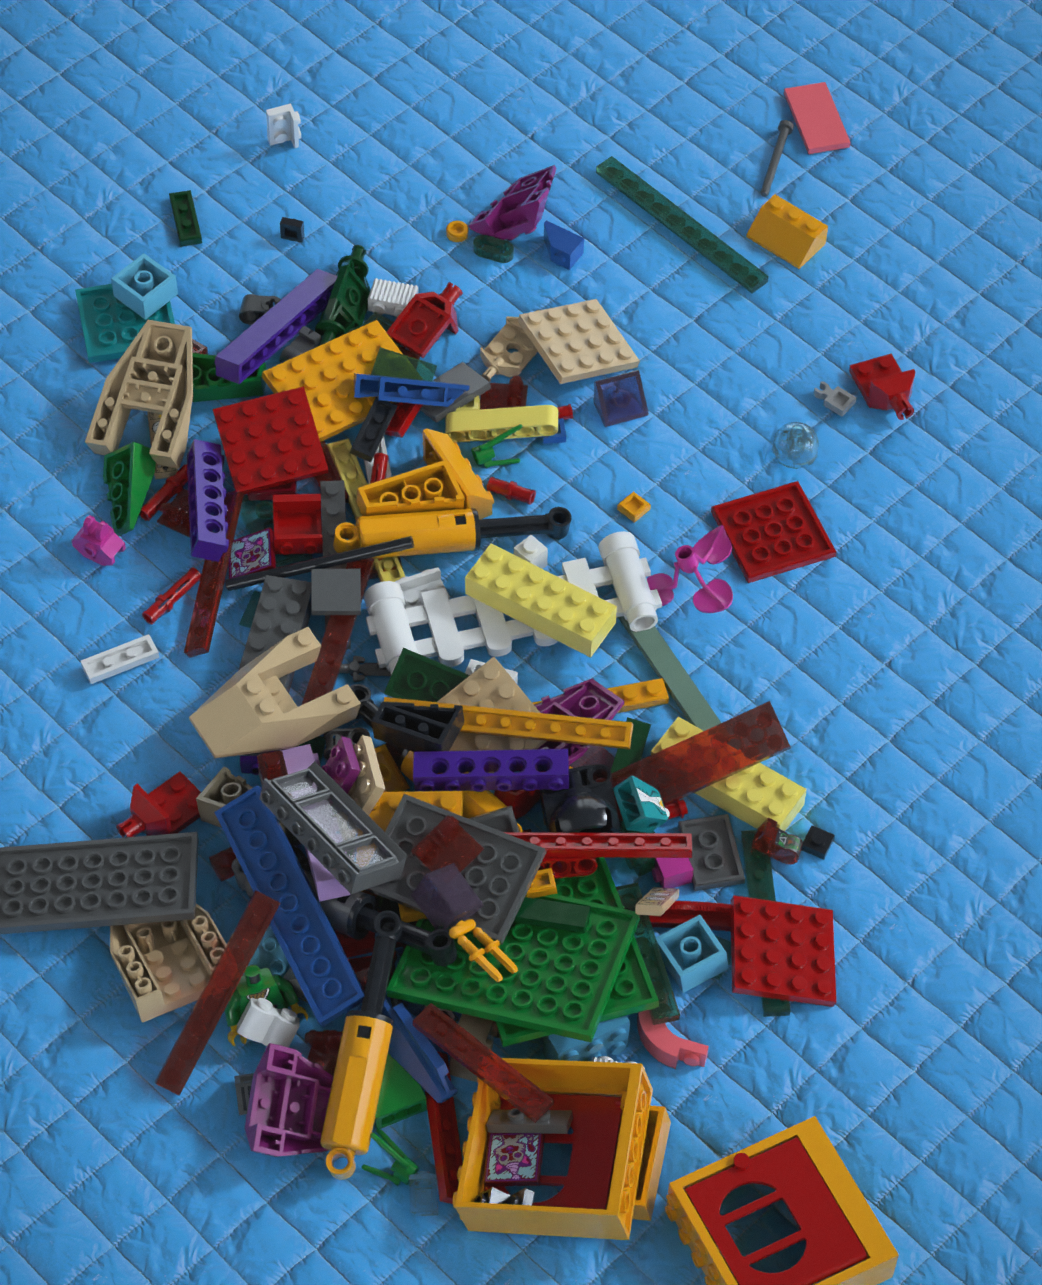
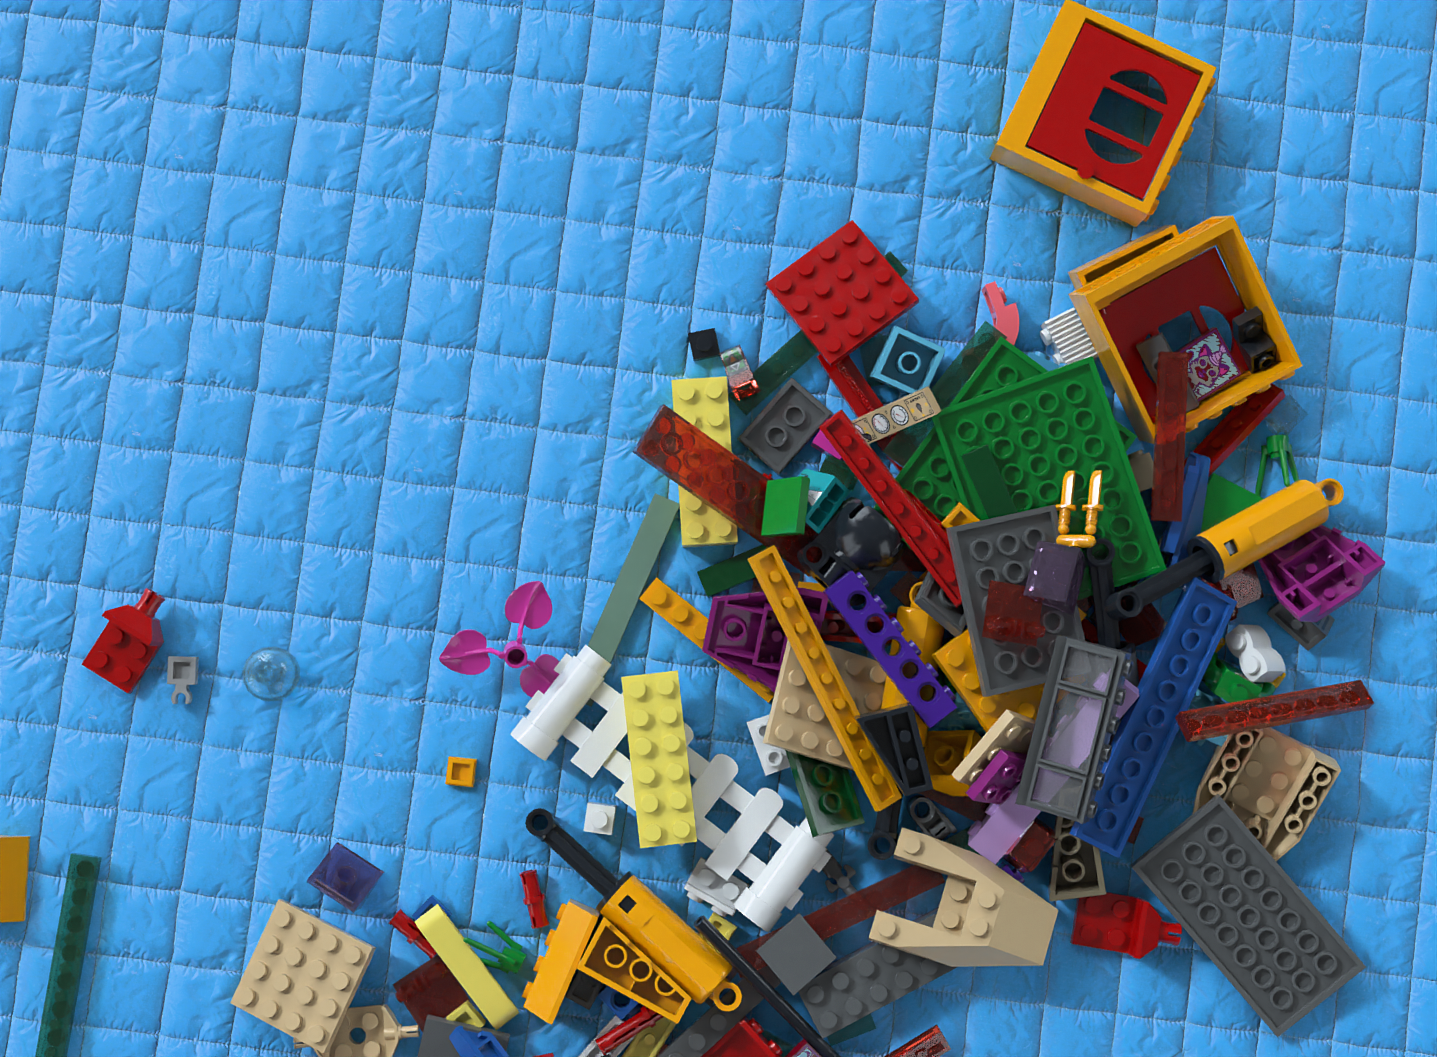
camera: 130 degrees left, 30 degrees up
red tile [711,481,836,583] -> none
none -> green tile [761,476,810,537]

